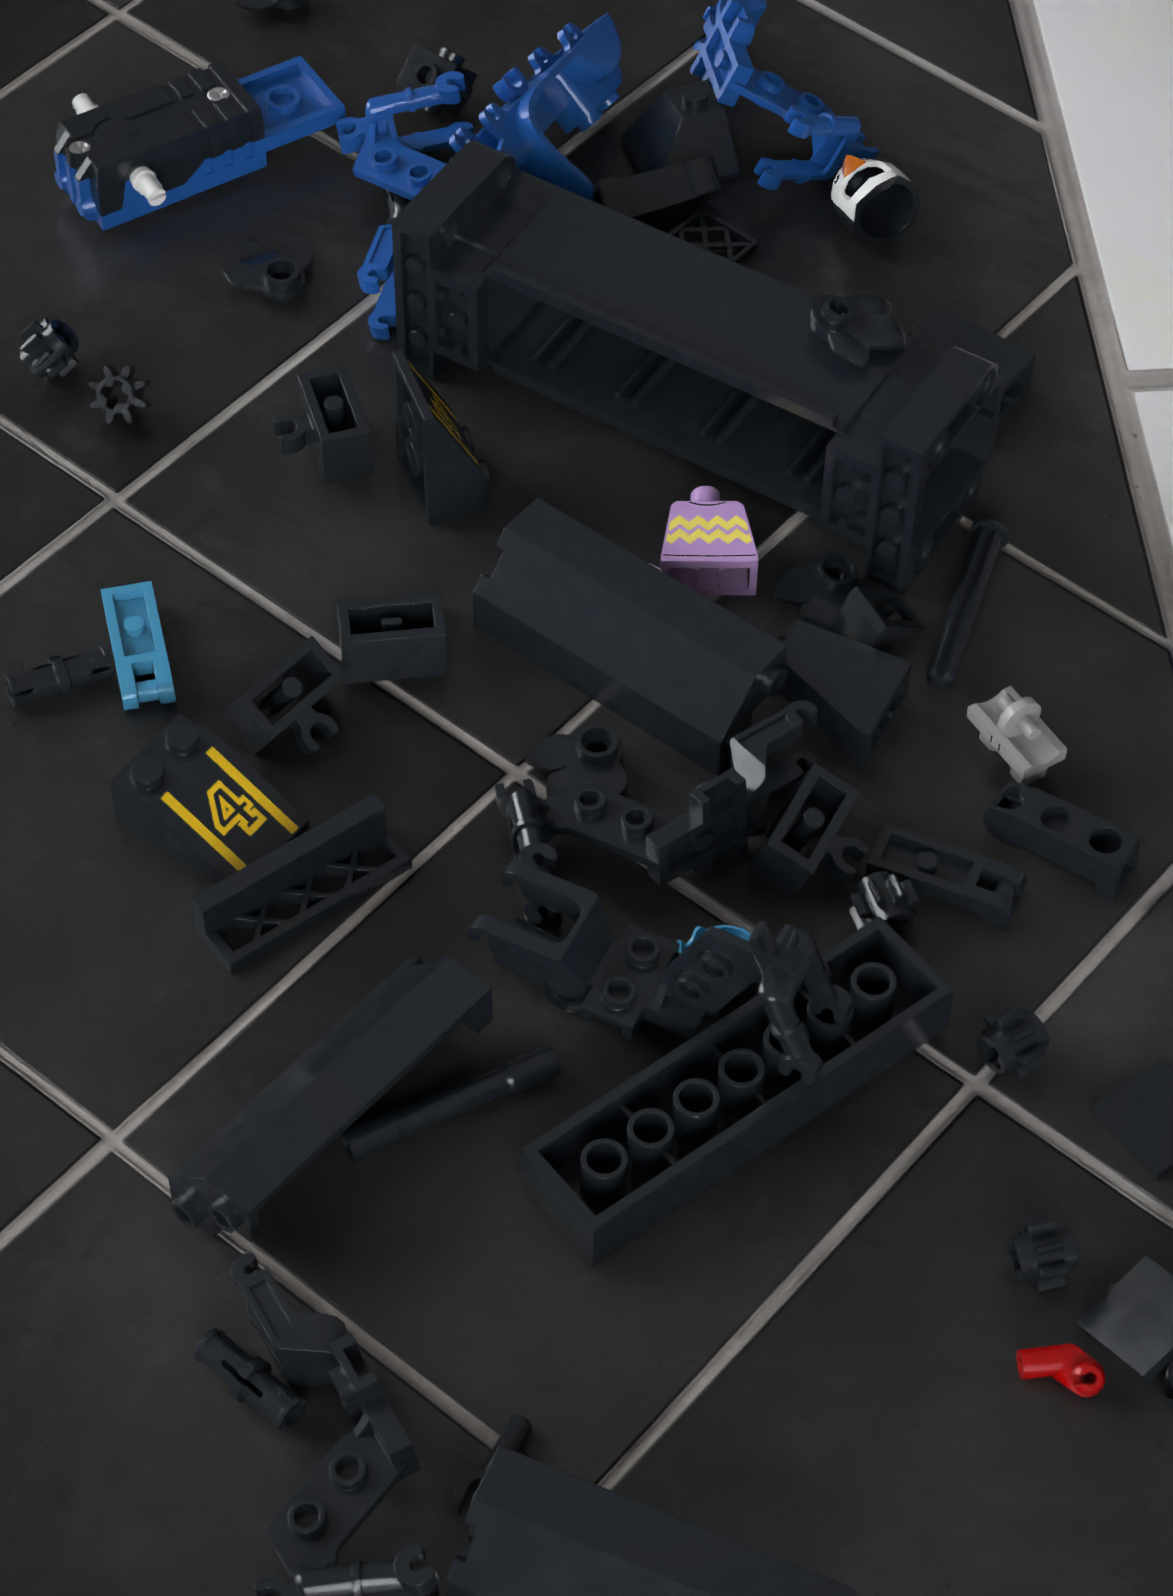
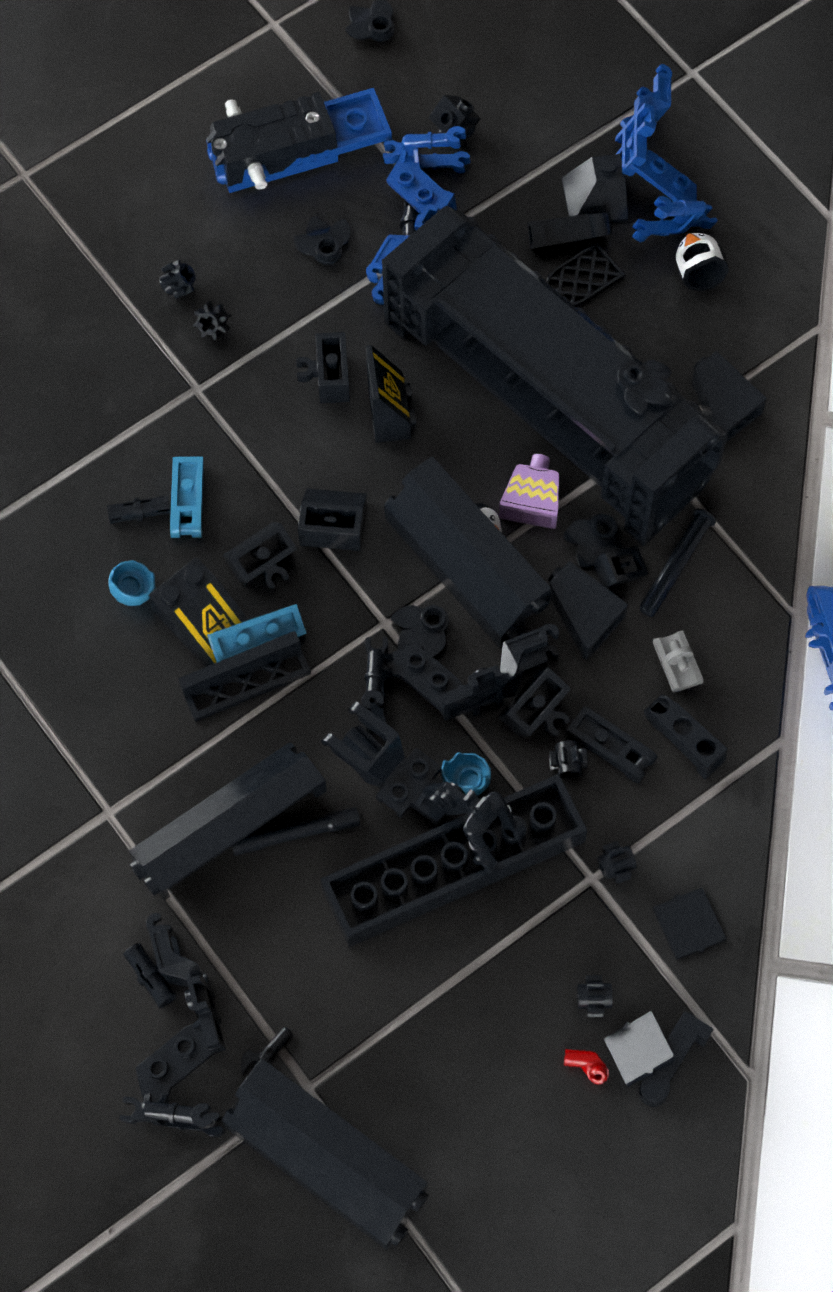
camera: 15 degrees right, 15 degrees up
blue piece [449,12,623,201] -> none
none -> dark azure hair [108,560,156,606]
none -> dark azure plate [207,604,307,663]

